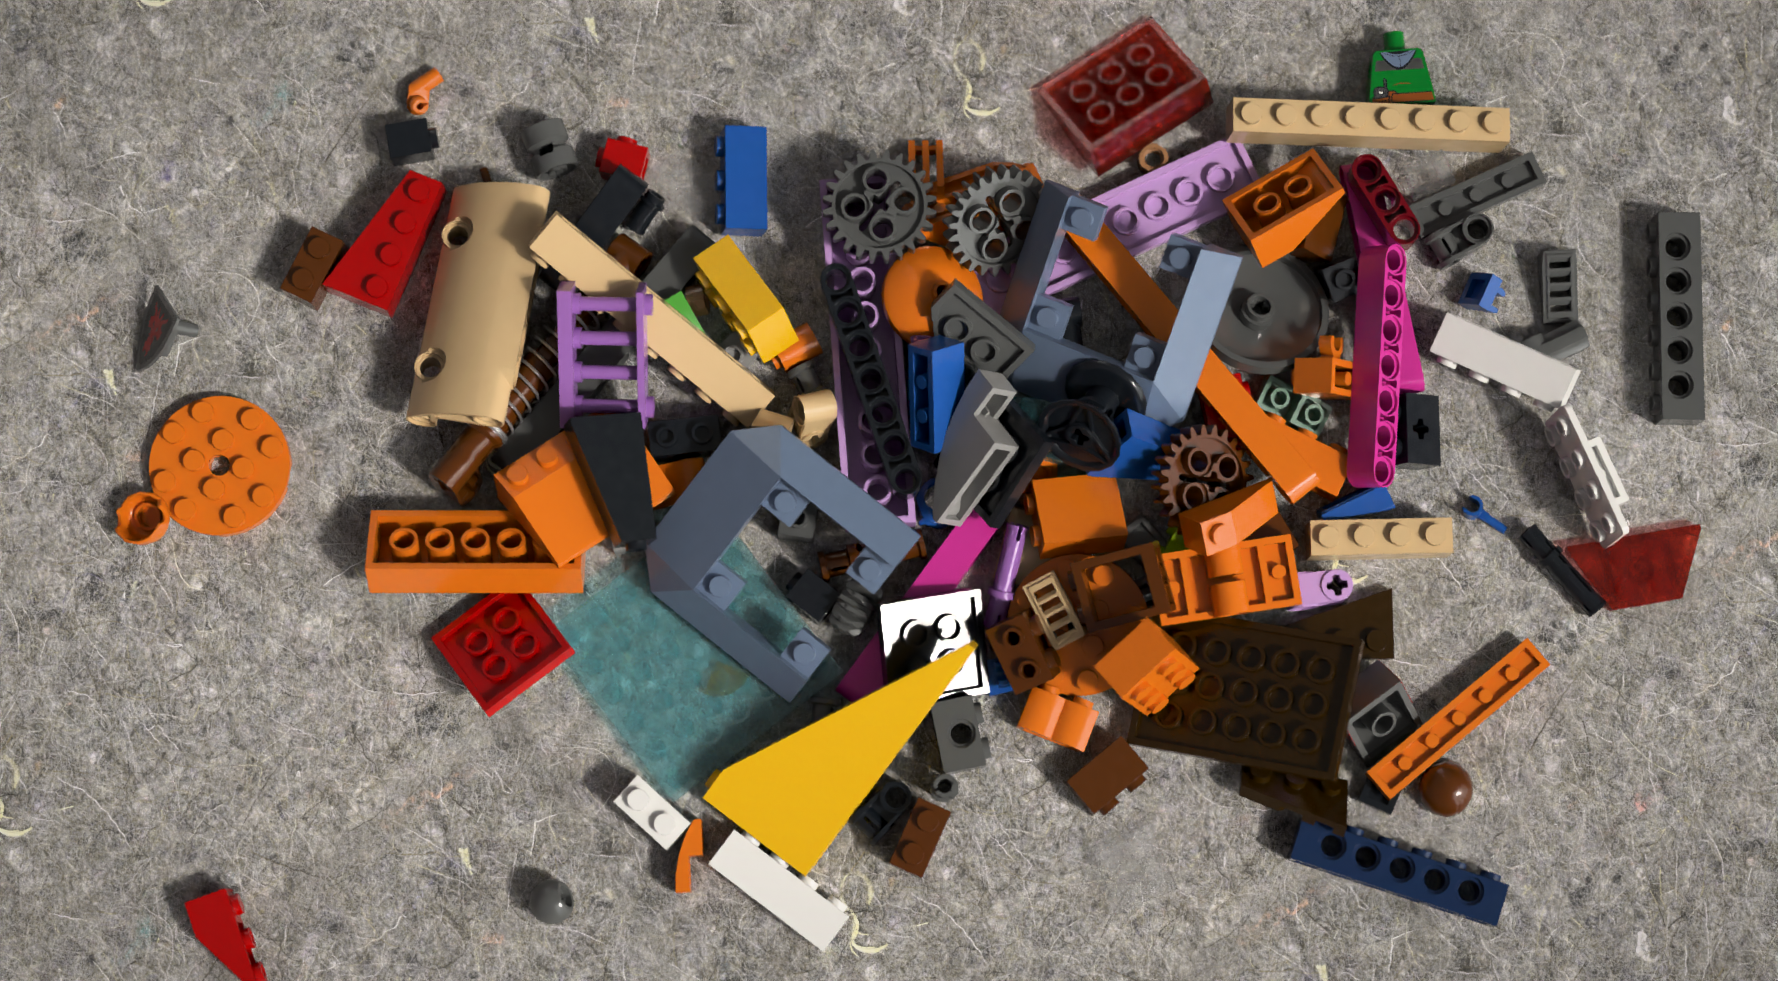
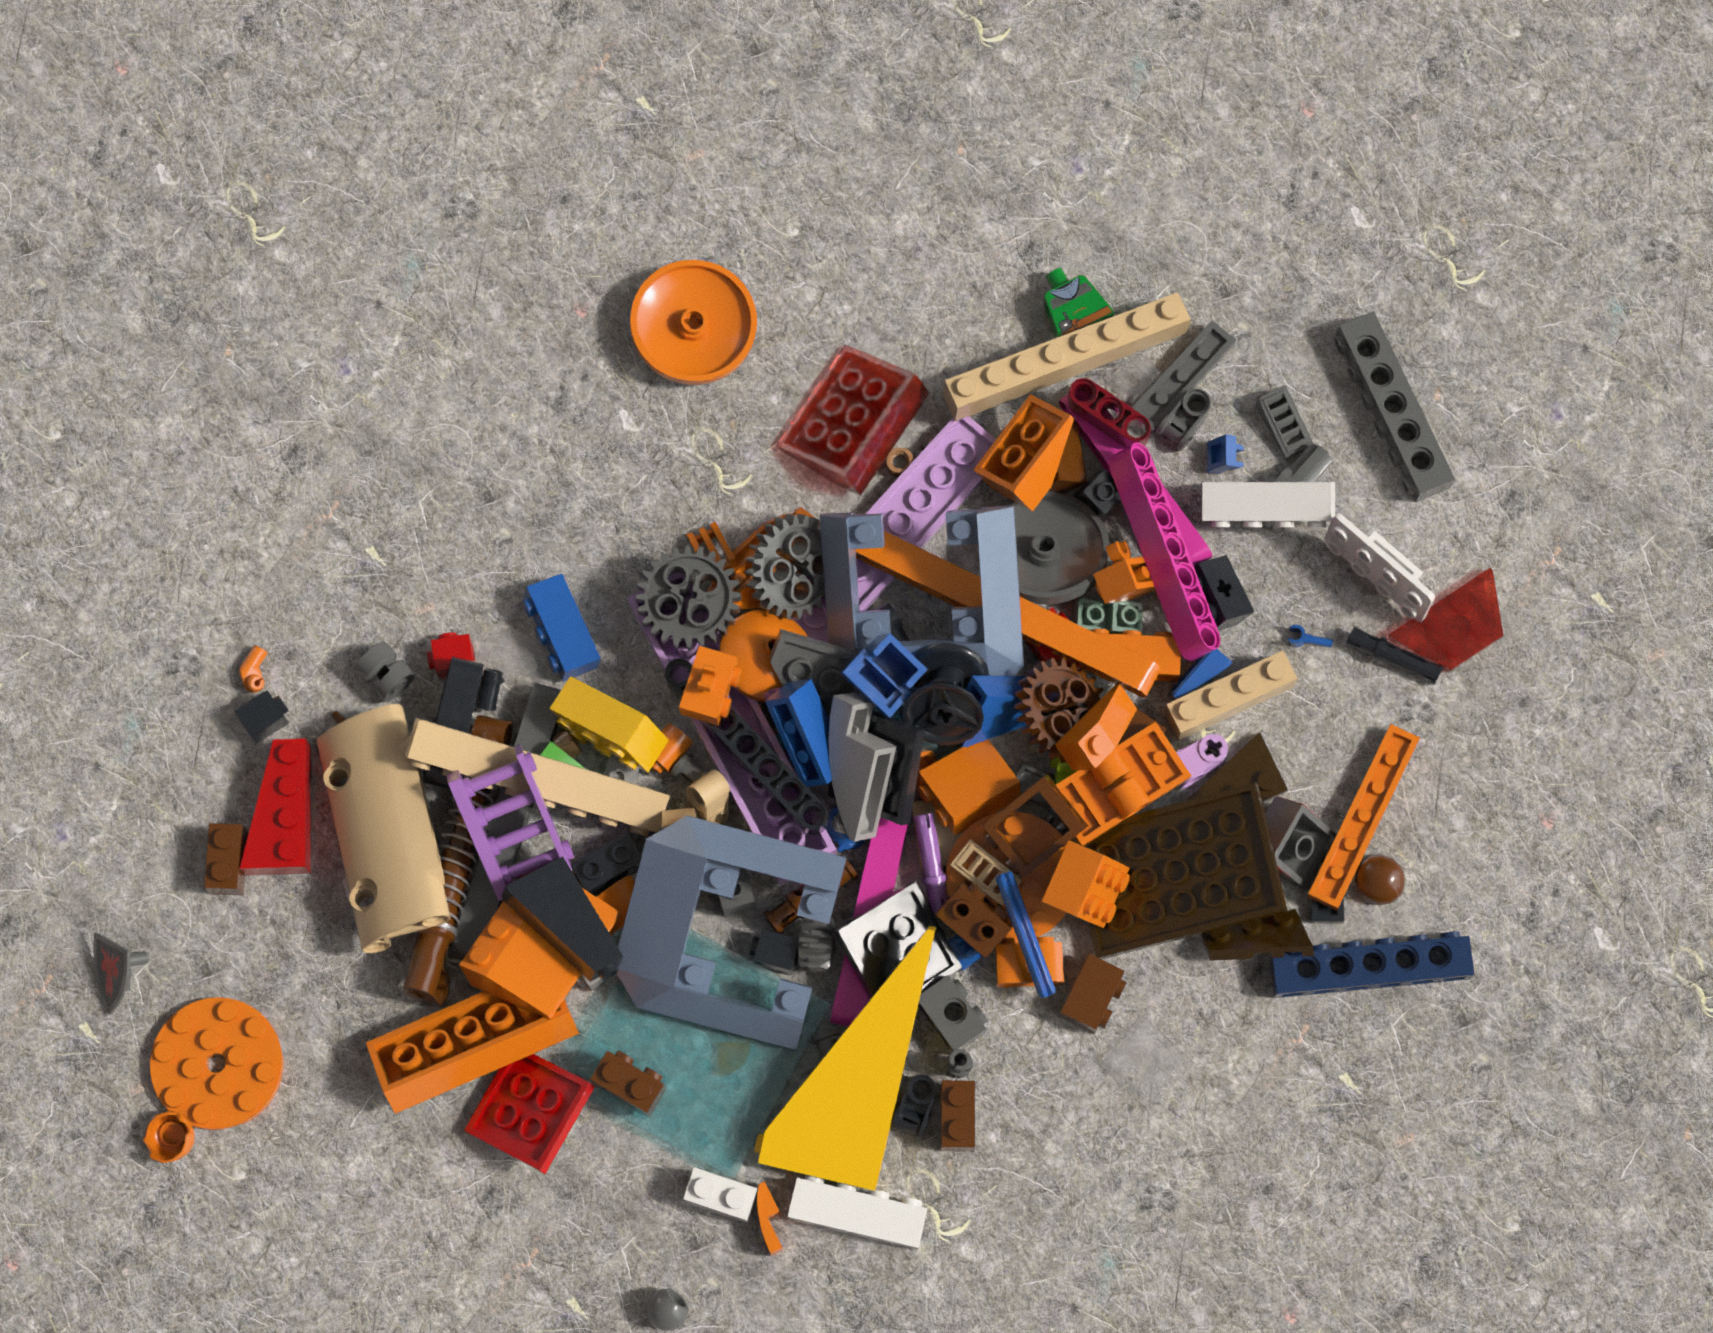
camera: 20 degrees left, 5 degrees down
none -> reddish brown brick [590,1050,666,1118]
none -> orange brick [679,646,742,726]
none -> blue plate [840,633,927,718]
none -> blue axle [996,871,1056,998]

